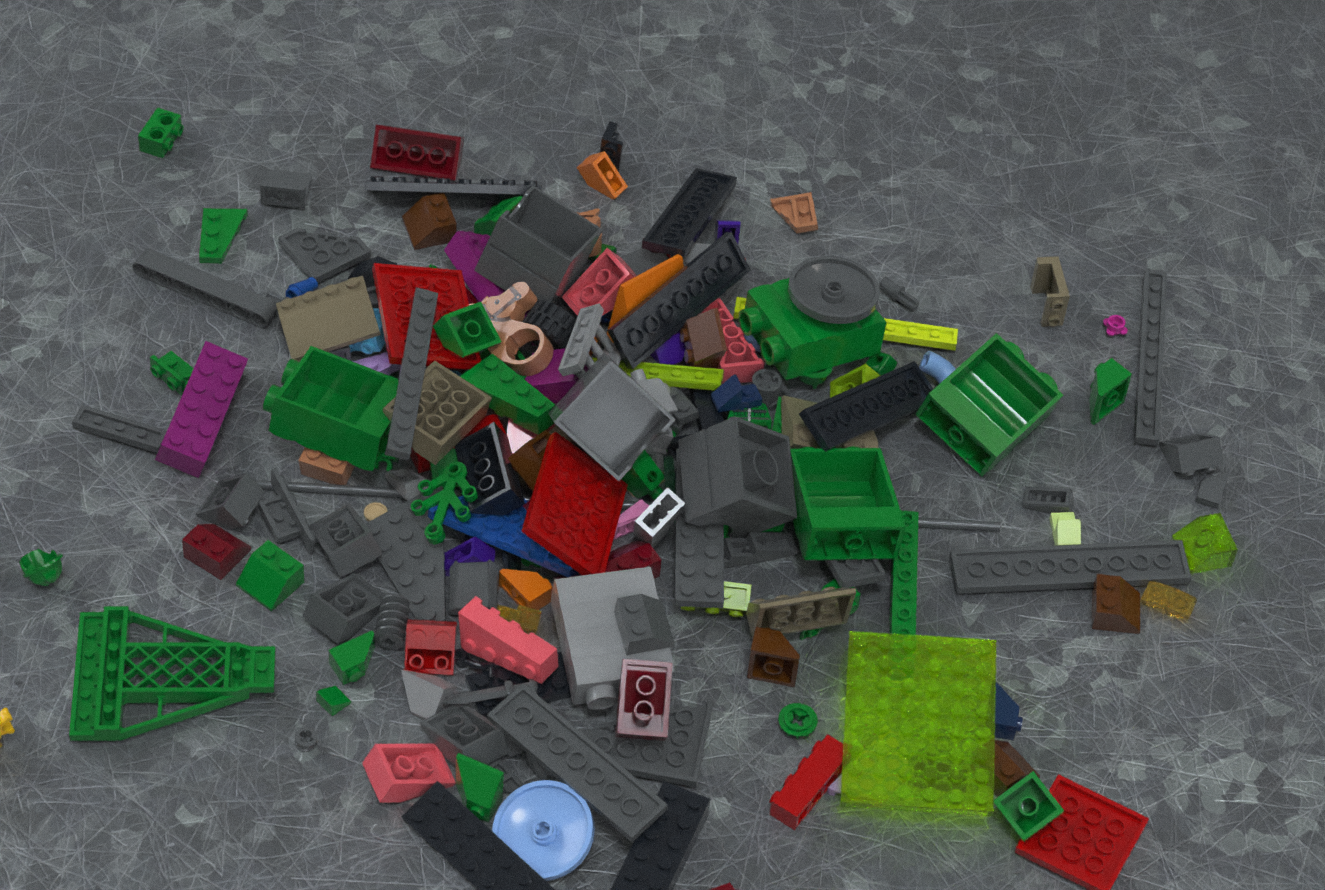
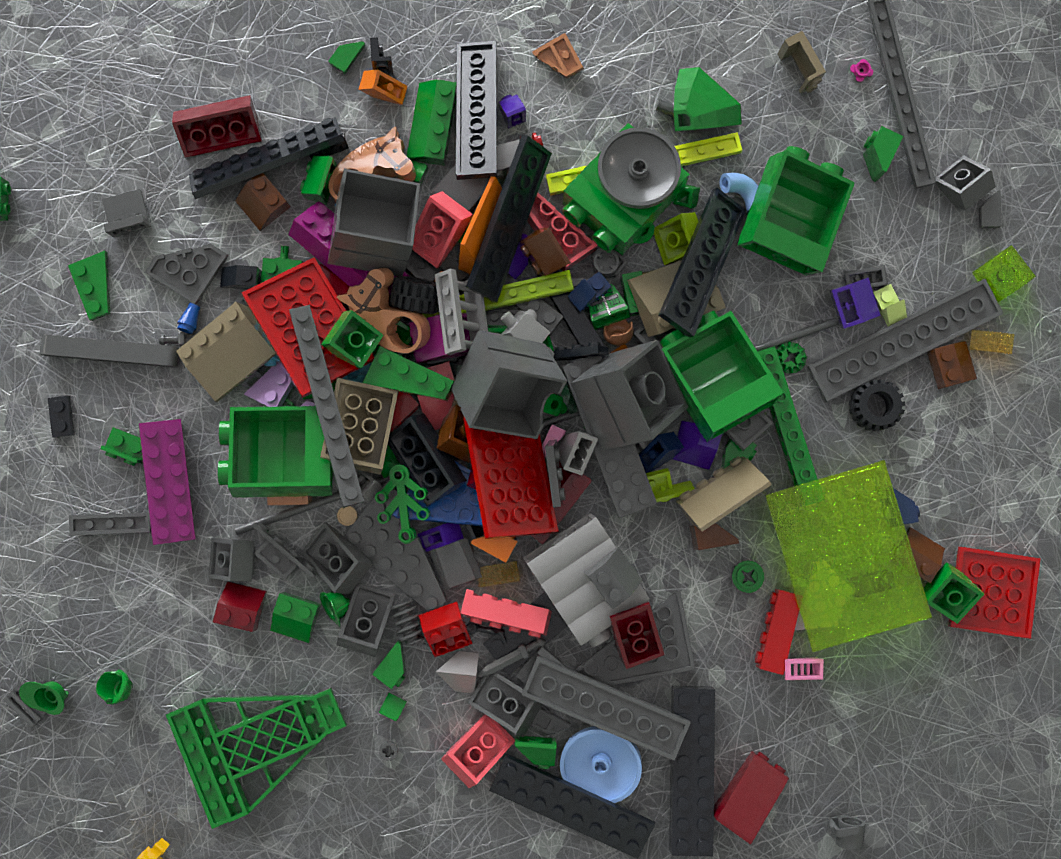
camera: 20 degrees left, 35 degrees up
none -> black plate [48,395,75,438]
none -> green piece [320,591,350,627]
none -> green tile [328,41,366,74]
none -> green slope [406,79,457,166]
none -> dark grey wing [545,440,566,507]
none -> dark blue slope [639,431,684,473]
none -> dark purple slope [673,421,722,470]
none -> green brick [674,67,742,131]
none -> green gear [777,342,807,374]
none -> bright pink slope [785,658,824,680]
none -> dark purple slope [829,278,881,329]
none -> black tyre [849,379,905,431]

